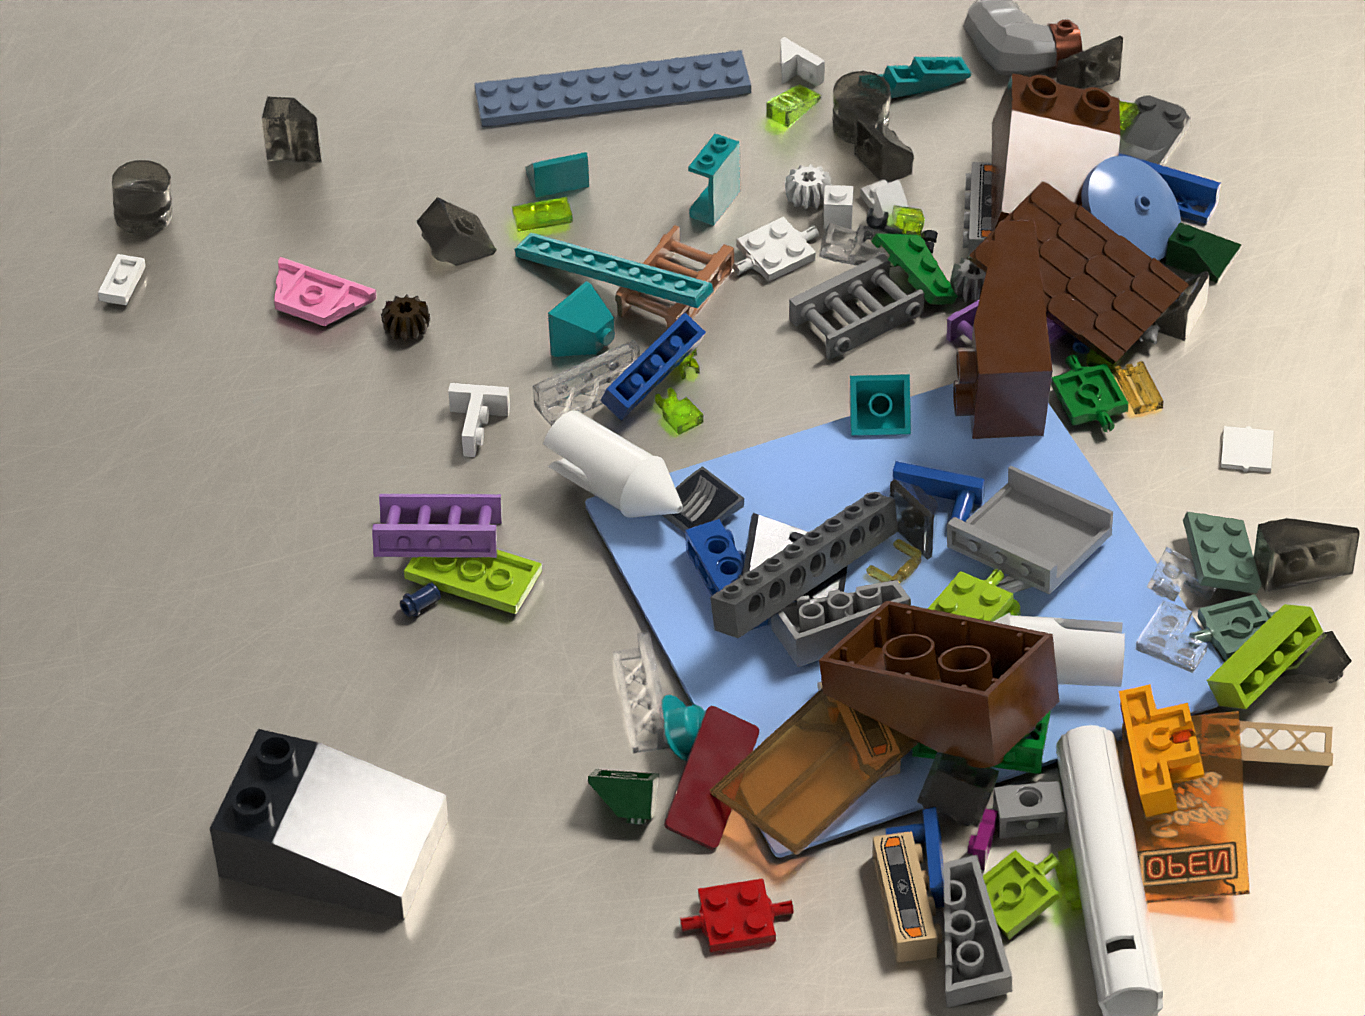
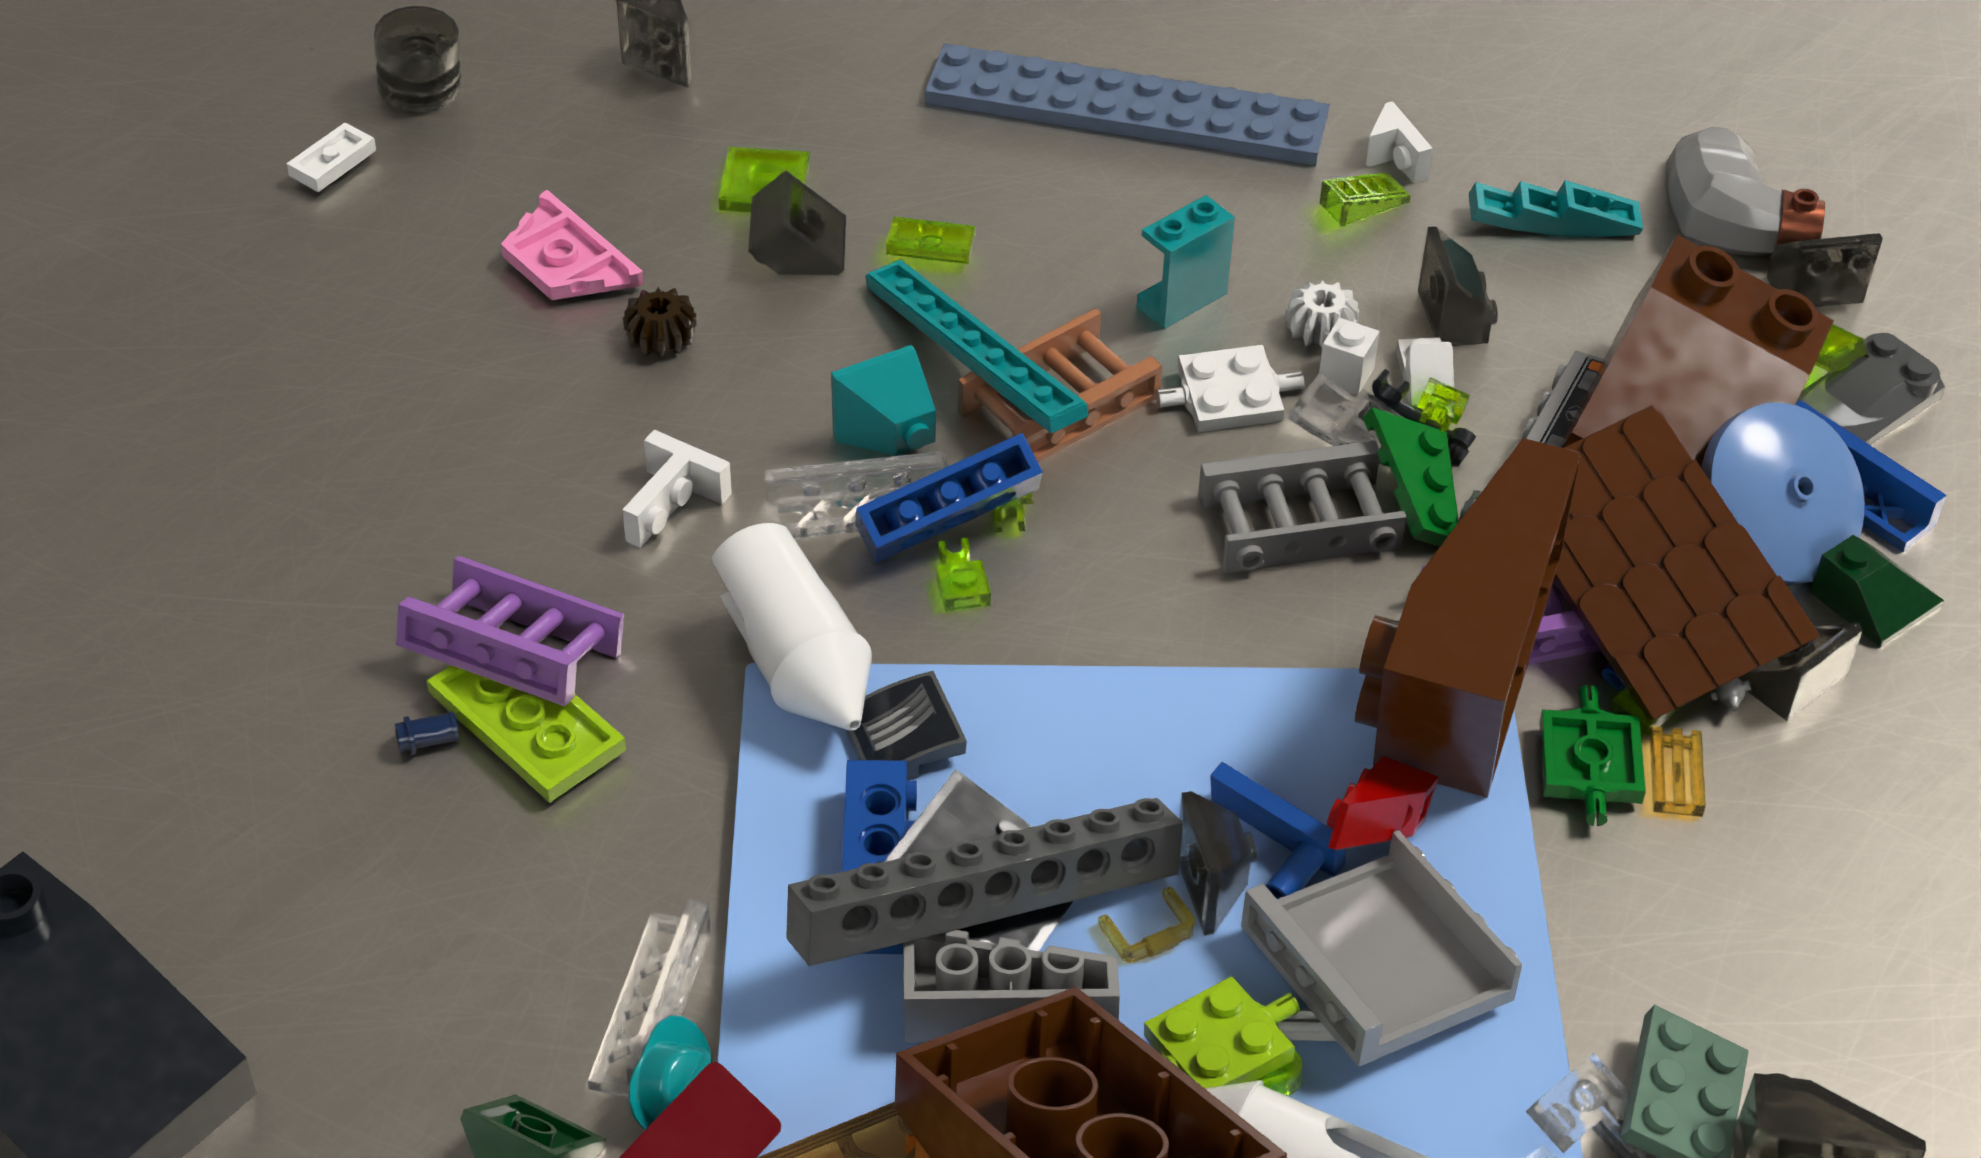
camera: 20 degrees right, 0 degrees up
teal slope [525,152,590,198] -> none
clear smoke wheel [832,71,891,145] -> none
teal slope [849,374,911,435] -> none
white piece [1221,426,1274,473] -> none
none -> clear neon green tile [718,147,810,216]
none -> red slope [1327,756,1439,850]

